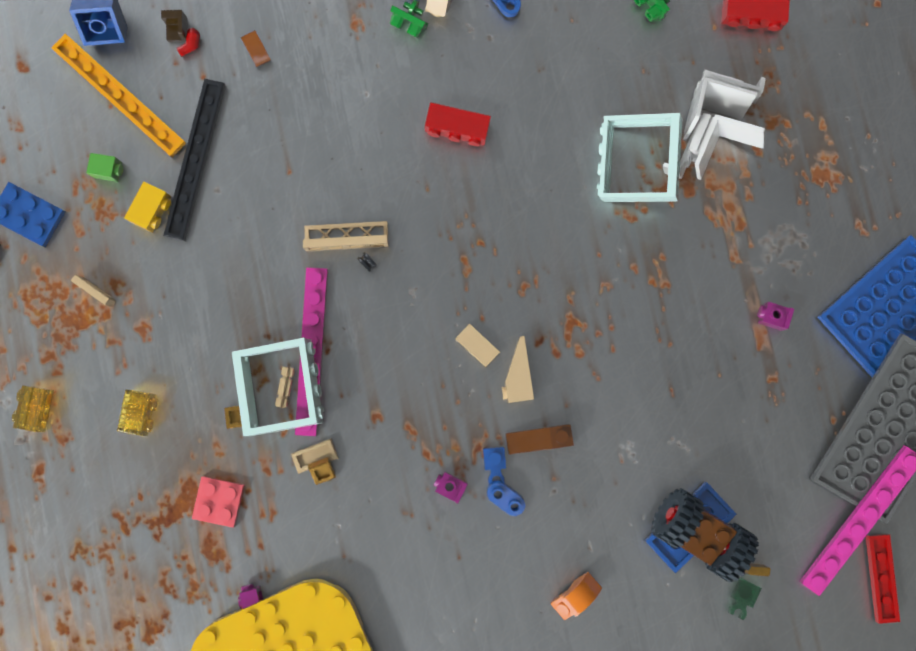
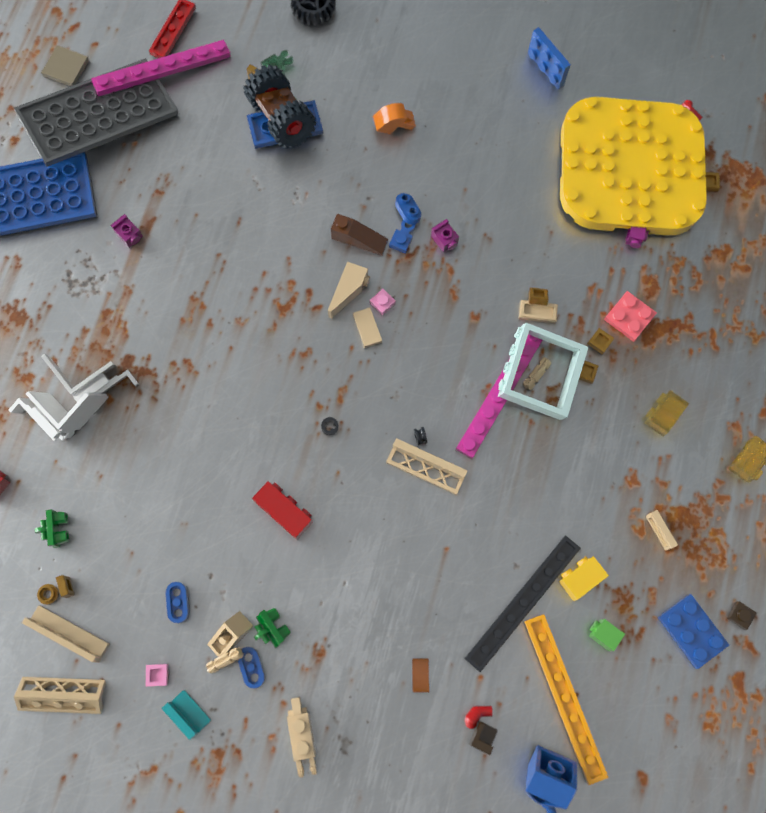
camera: 150 degrees left, 10 degrees down
light aqua window [597,113,683,202] -> none
none -> black bush [321,417,339,435]
none -> bright pink plate [370,289,396,315]
none -> pearl gold plate [587,328,615,355]

